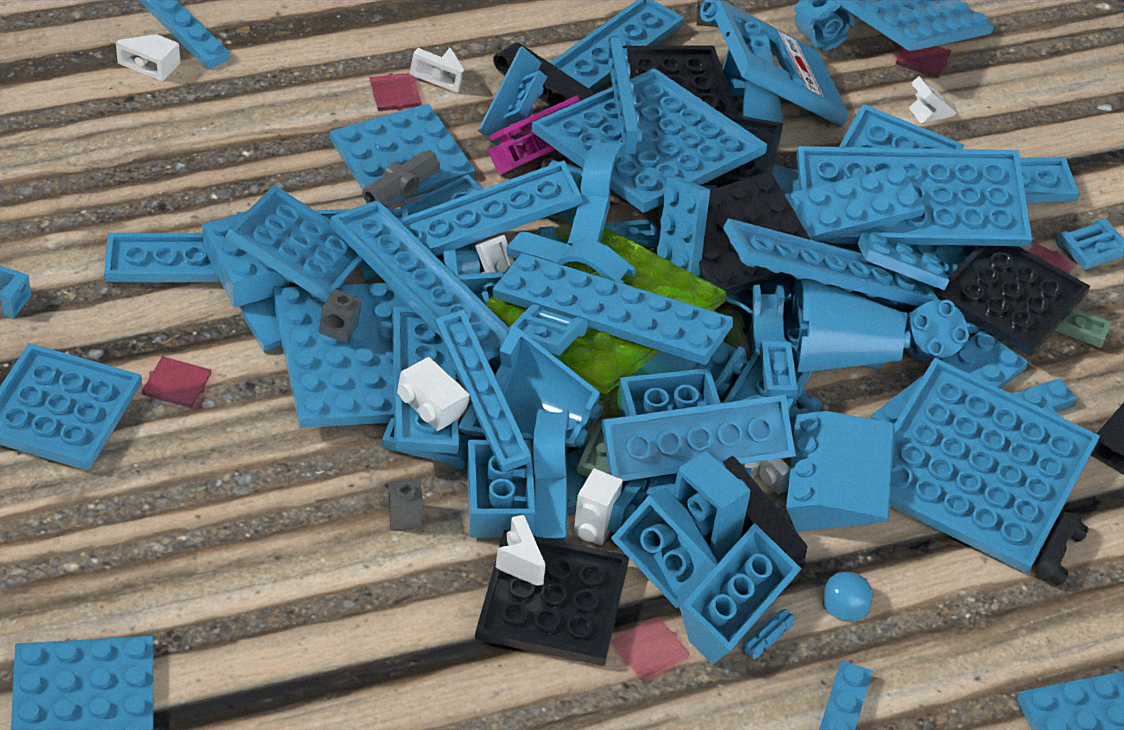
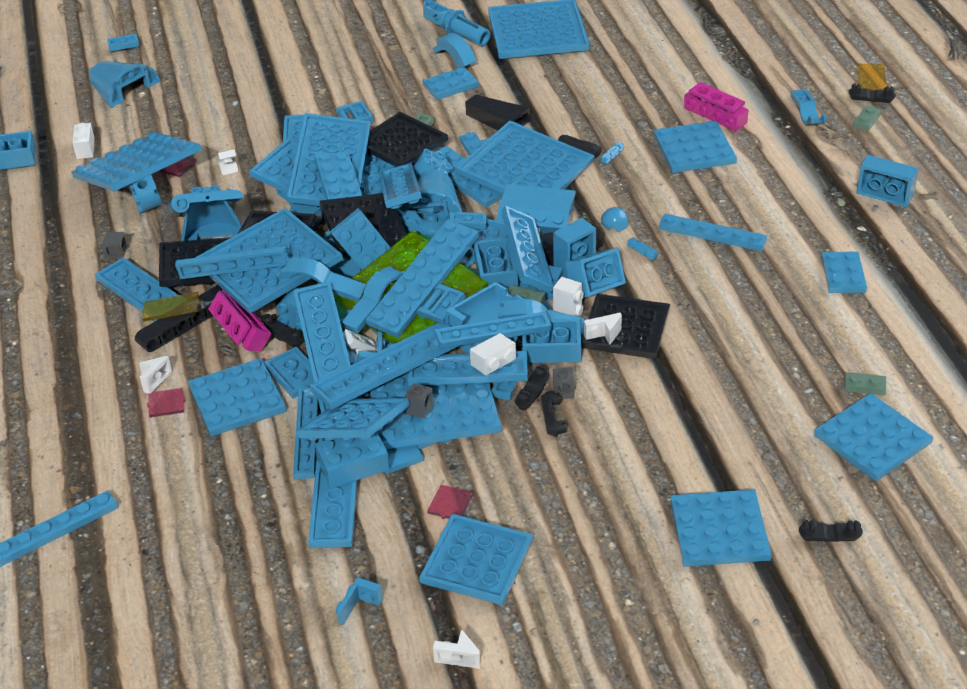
camera: 80 degrees left, 5 degrees down
white slope [116,34,180,82] -> none
dark grey piece [362,149,440,206] -> none
dark azure bracket [478,46,547,146] -> none
clear pink piece [611,616,690,682] -> none
dark azure slope [679,523,802,665] -> none
dark azure plate [858,233,949,290] -> none
none -> clear yellow piece [142,292,200,322]
none -> black piece [515,365,549,410]
none -> black piece [541,391,567,437]
none -> dark azure axle [600,141,624,164]

